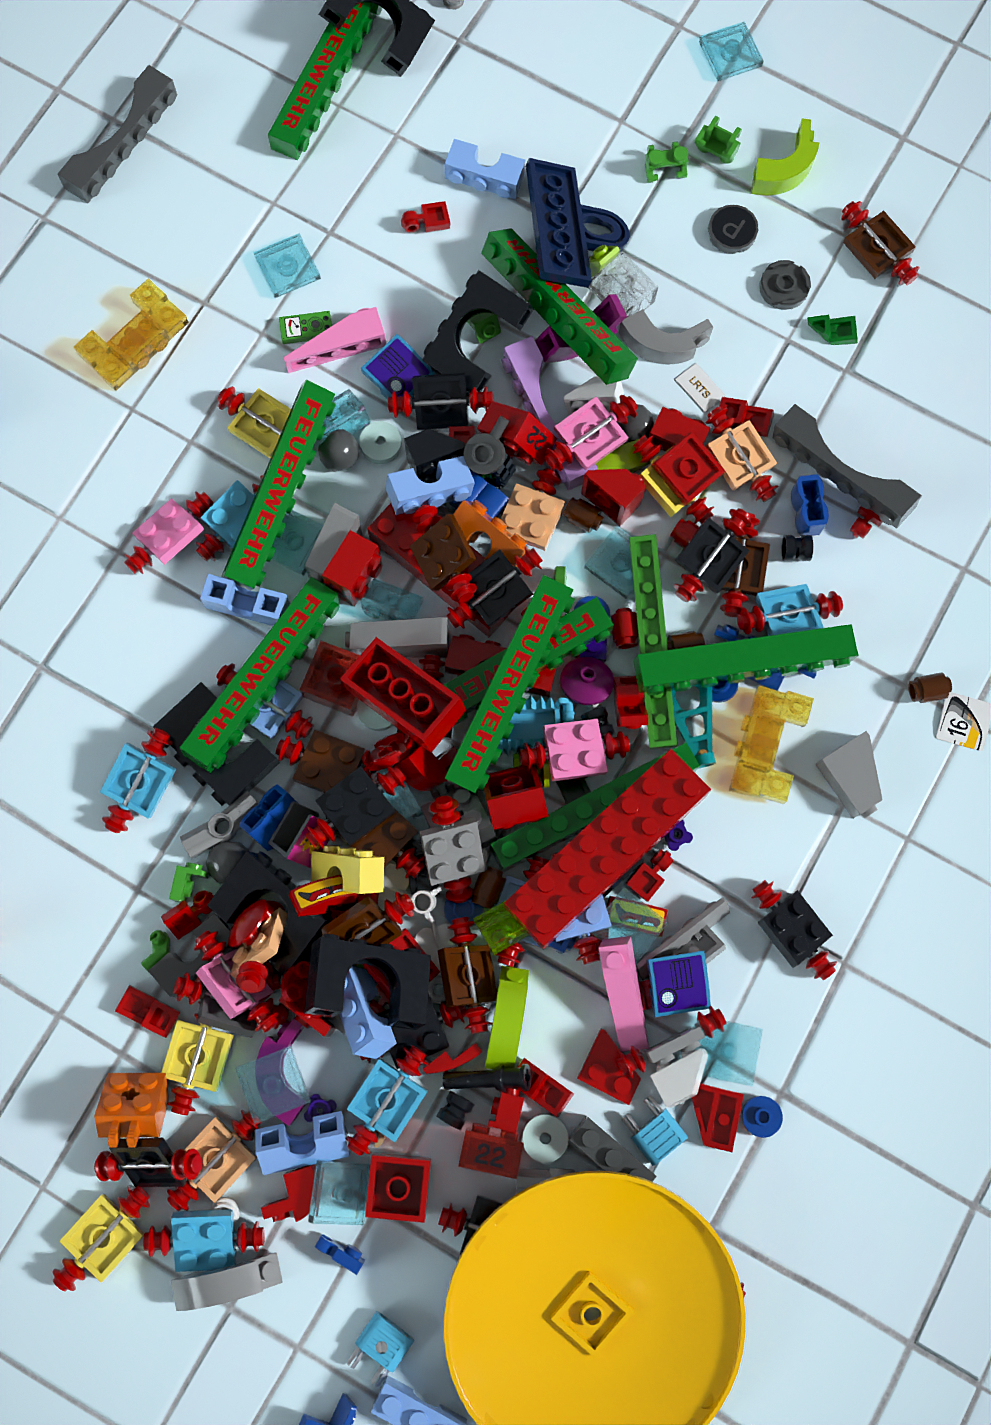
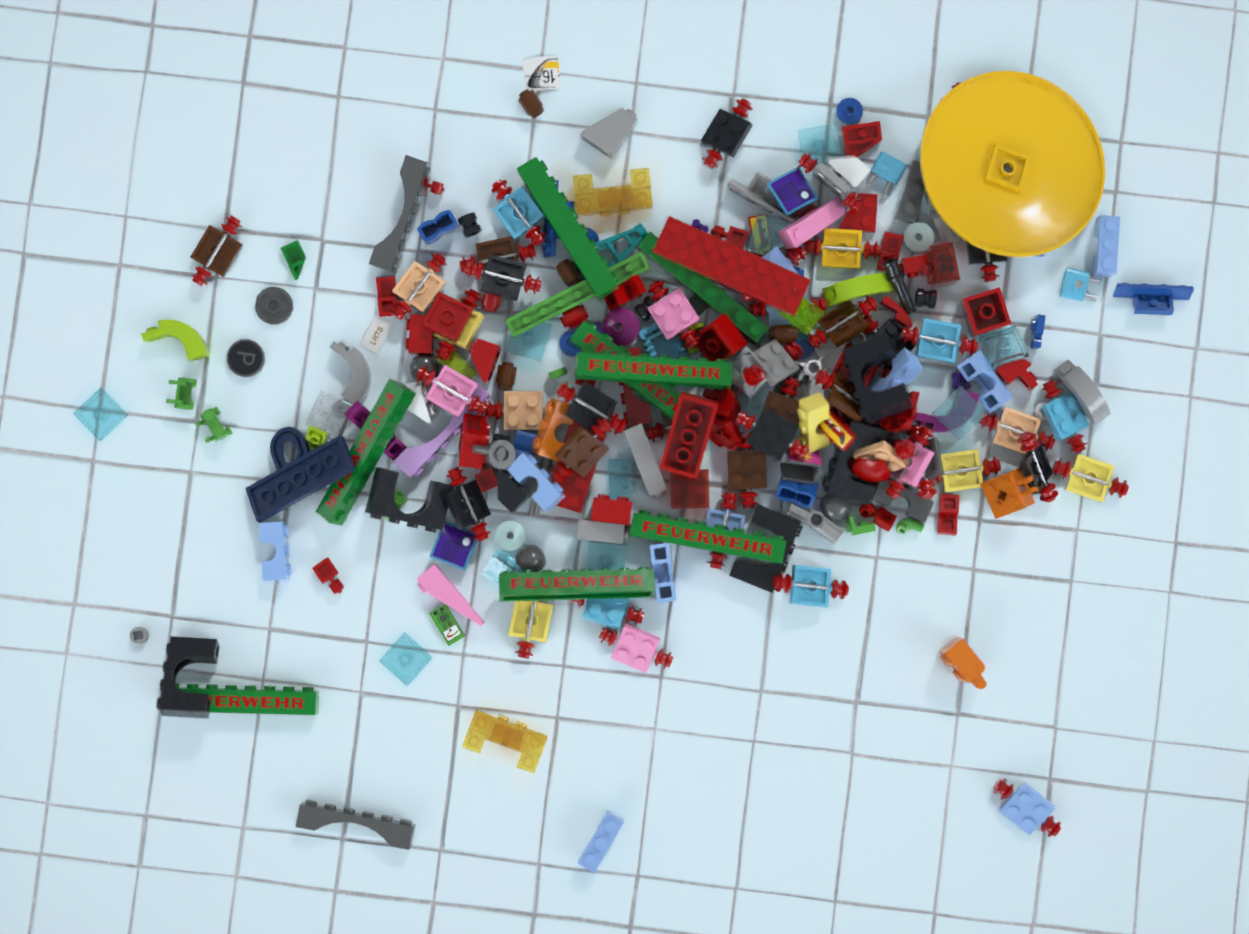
camera: 105 degrees left, 10 degrees up
none -> yellow plate [803,228,881,270]

